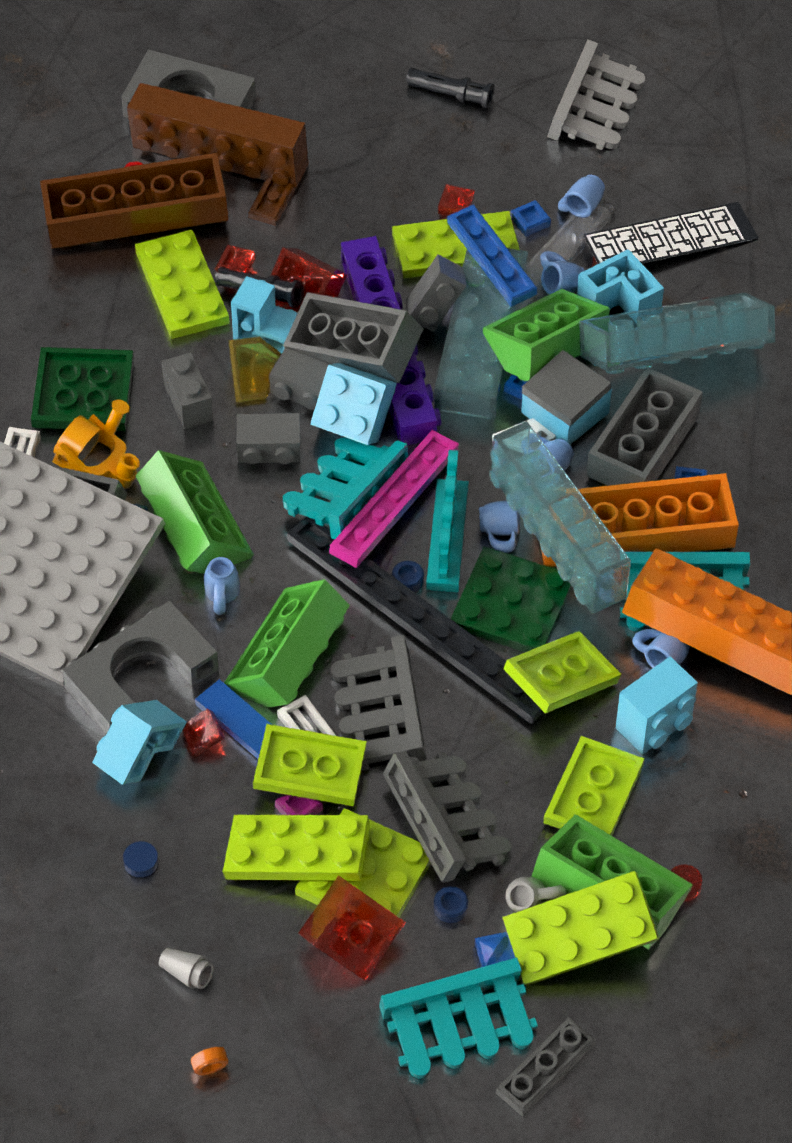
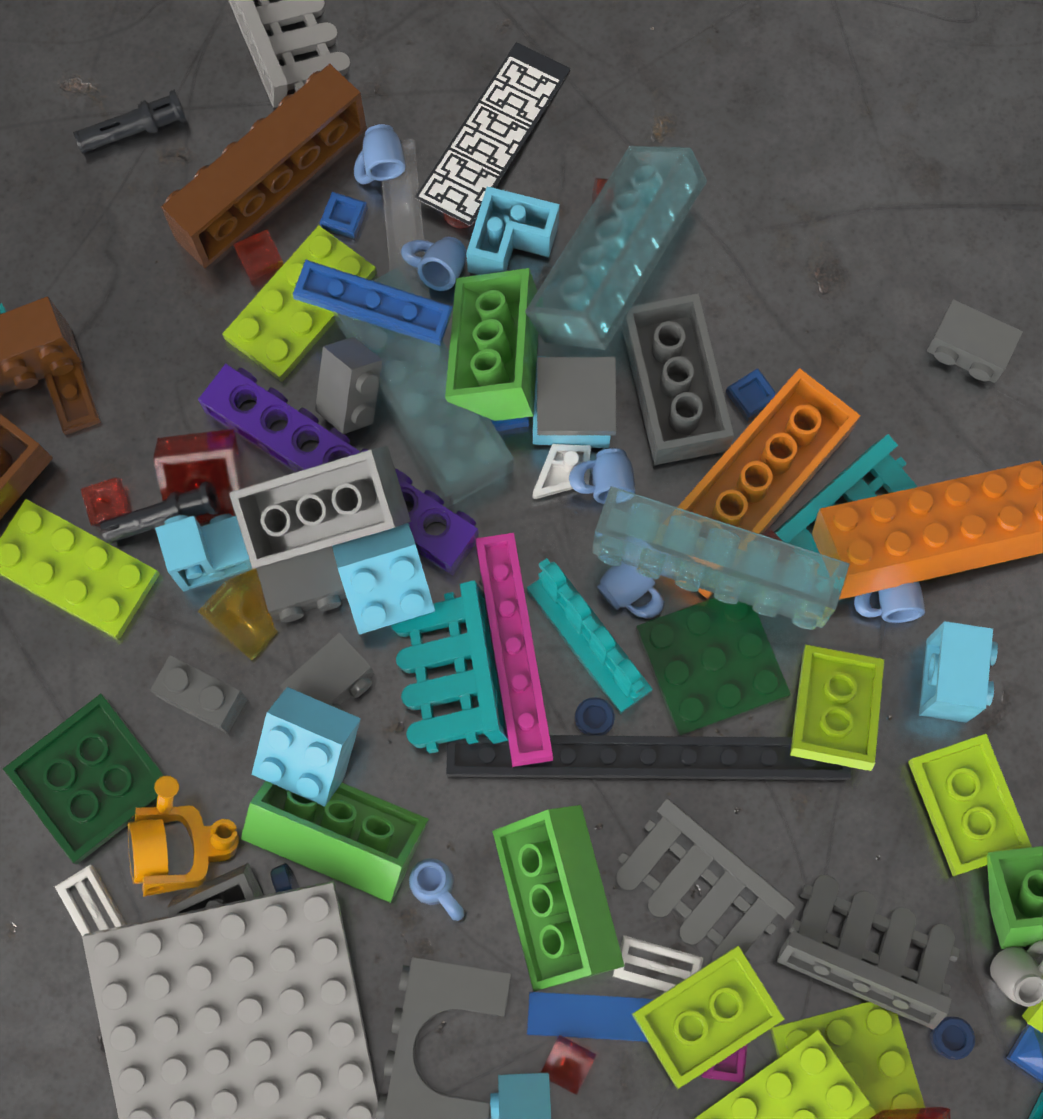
camera: 40 degrees left, 20 degrees up
none -> reddish brown brick [161,64,367,269]
none -> medium azure brick [251,687,361,806]

